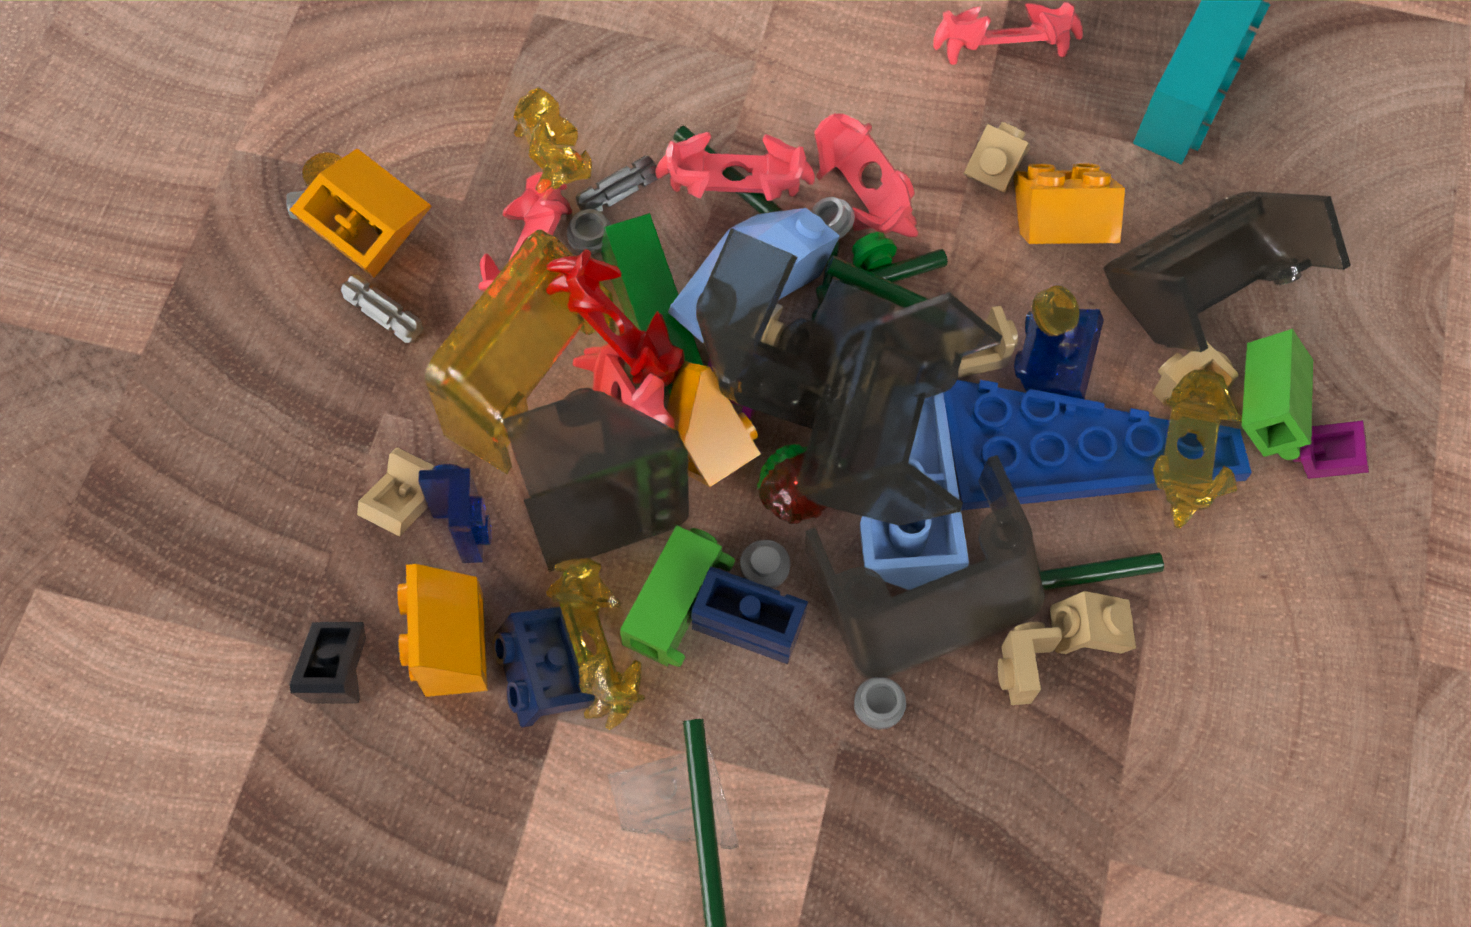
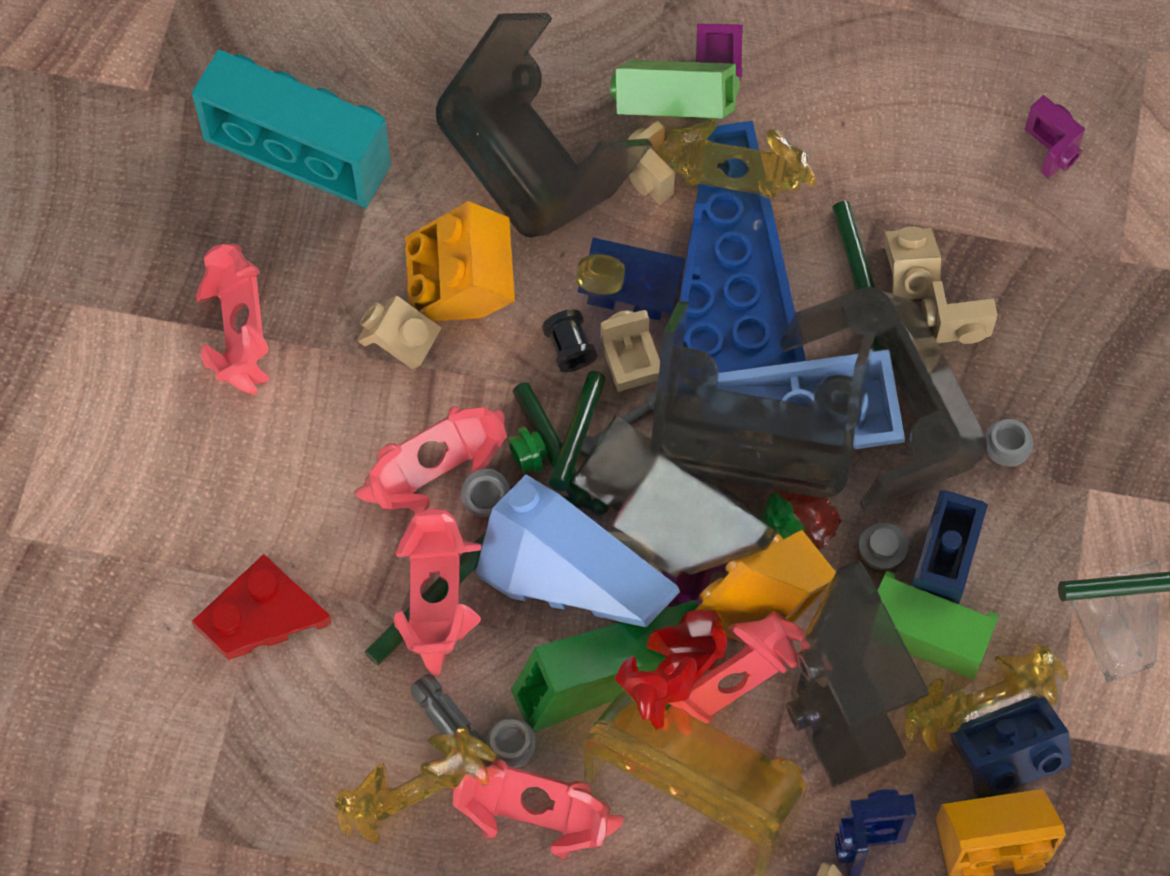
camera: 90 degrees left, 0 degrees up
none -> red wing [192,554,332,660]
none -> black bush [542,309,598,372]
none -> magenta bracket [1025,95,1085,179]

